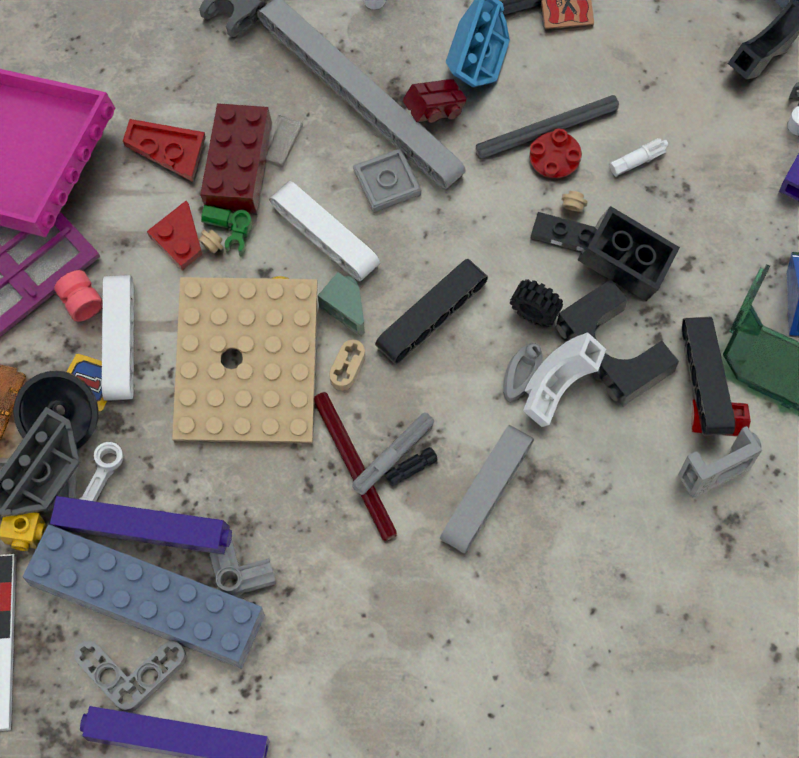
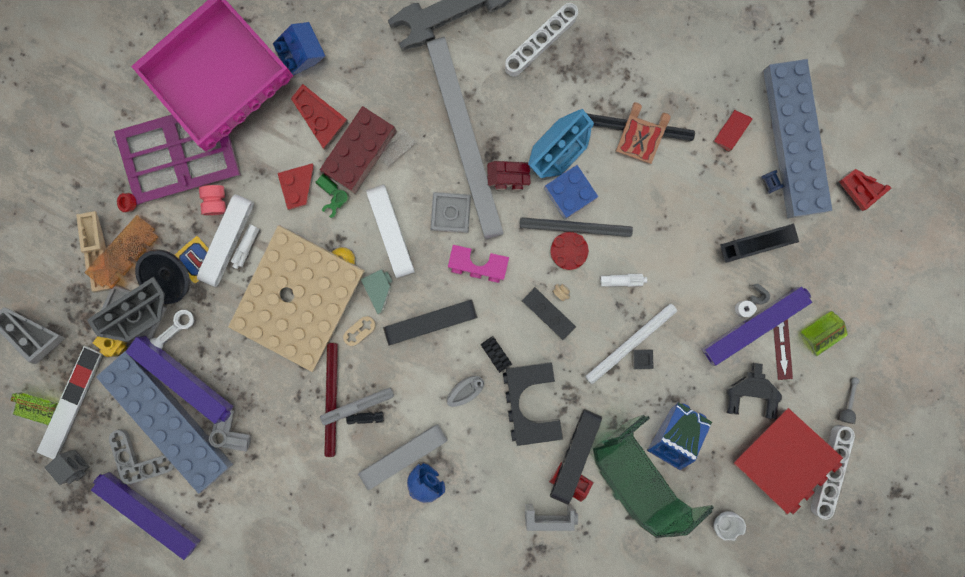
camera: 25 degrees right, 20 degrees up
tan plate [198,230,223,254] -> none
white arch [523,333,606,427] -> none
black brick [577,206,680,301] -> none
none -> dark grey brick [44,450,90,485]
none -> white piece [231,224,259,269]
none -> blue slope [272,22,325,76]
none -> blue cylinder [407,463,445,503]
none -> dark pink arch [448,245,509,283]
none -> blue brick [544,165,599,220]
none -> white axle [586,304,677,384]
none -> black plate [633,349,654,369]

